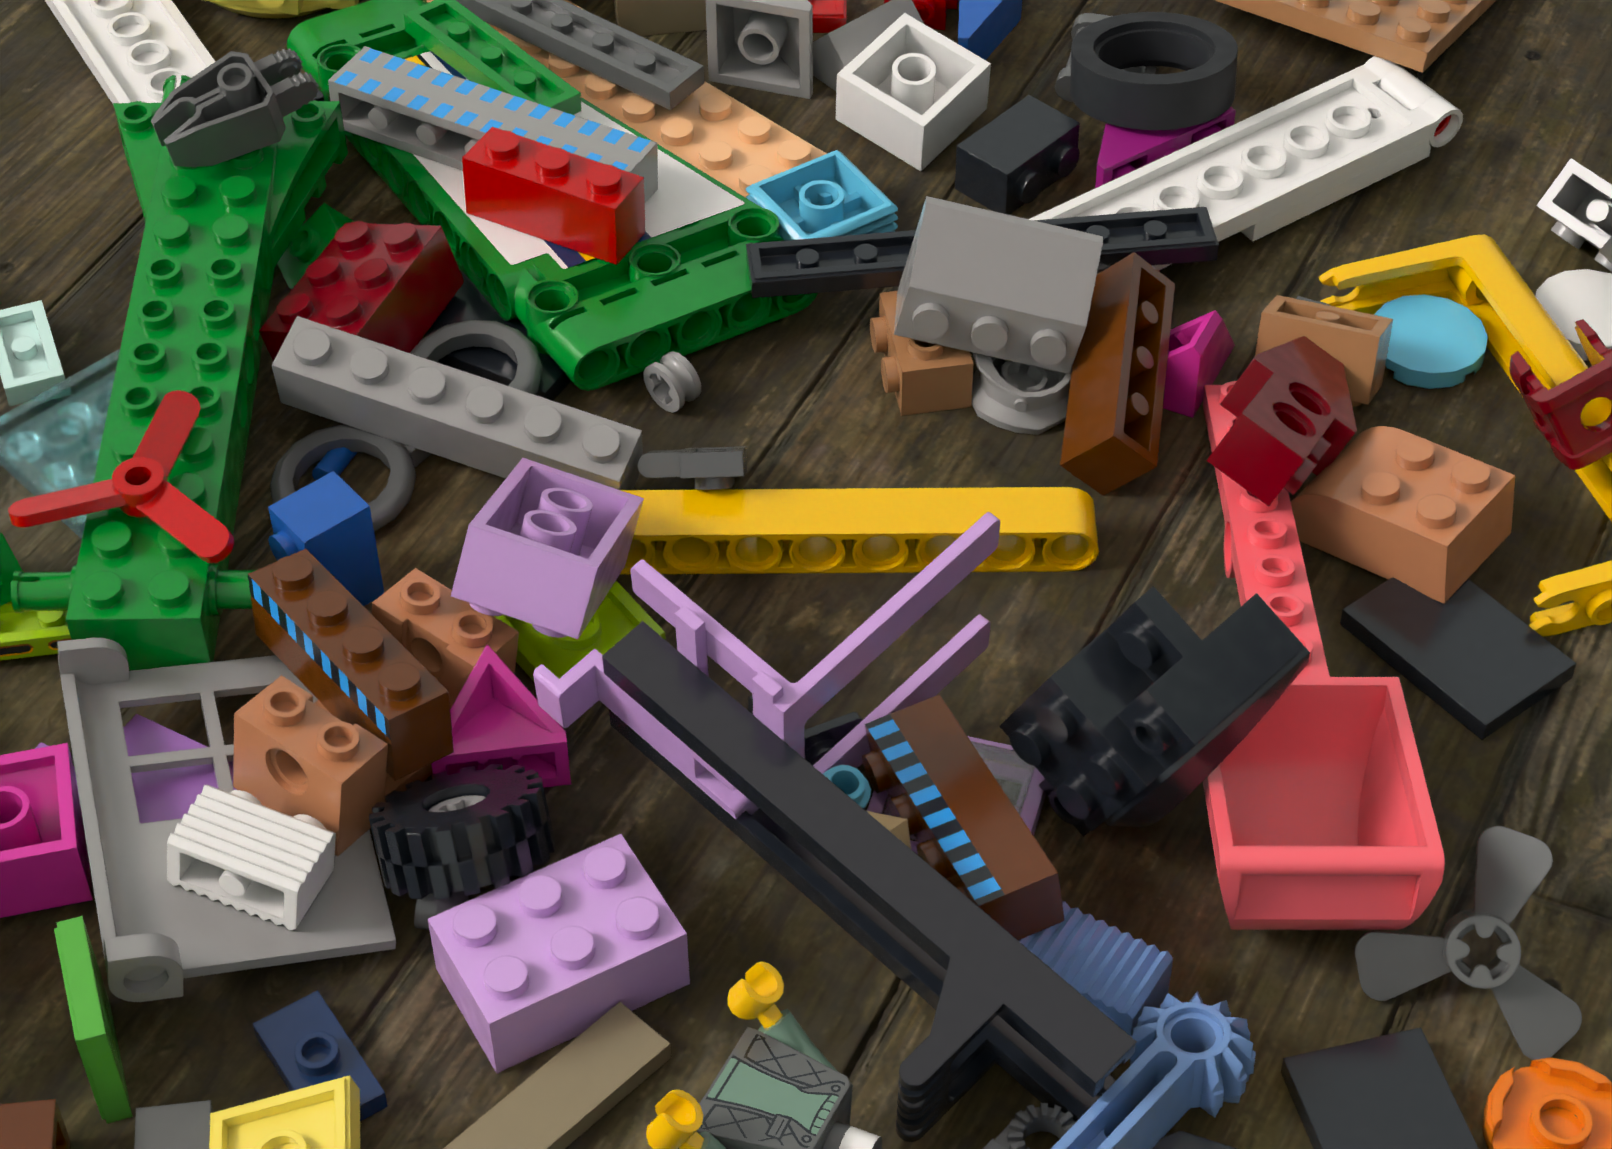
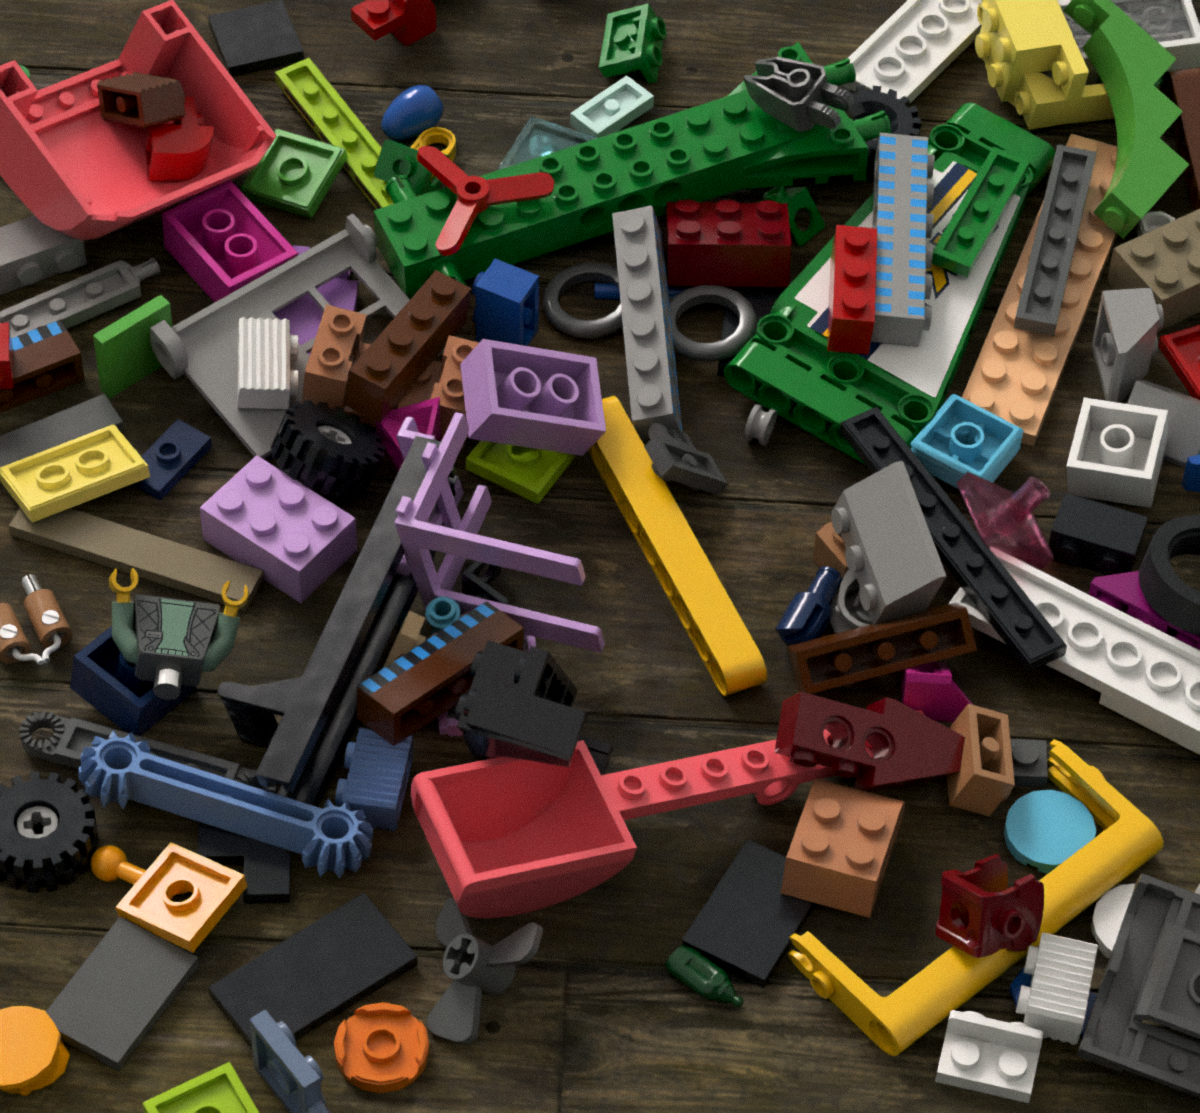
camera: 65 degrees right, 5 degrees up
none -> dark green piece [665,945,744,1008]
none -> dark blue arm [775,566,843,646]
none -> clear pink tile [956,472,1054,569]

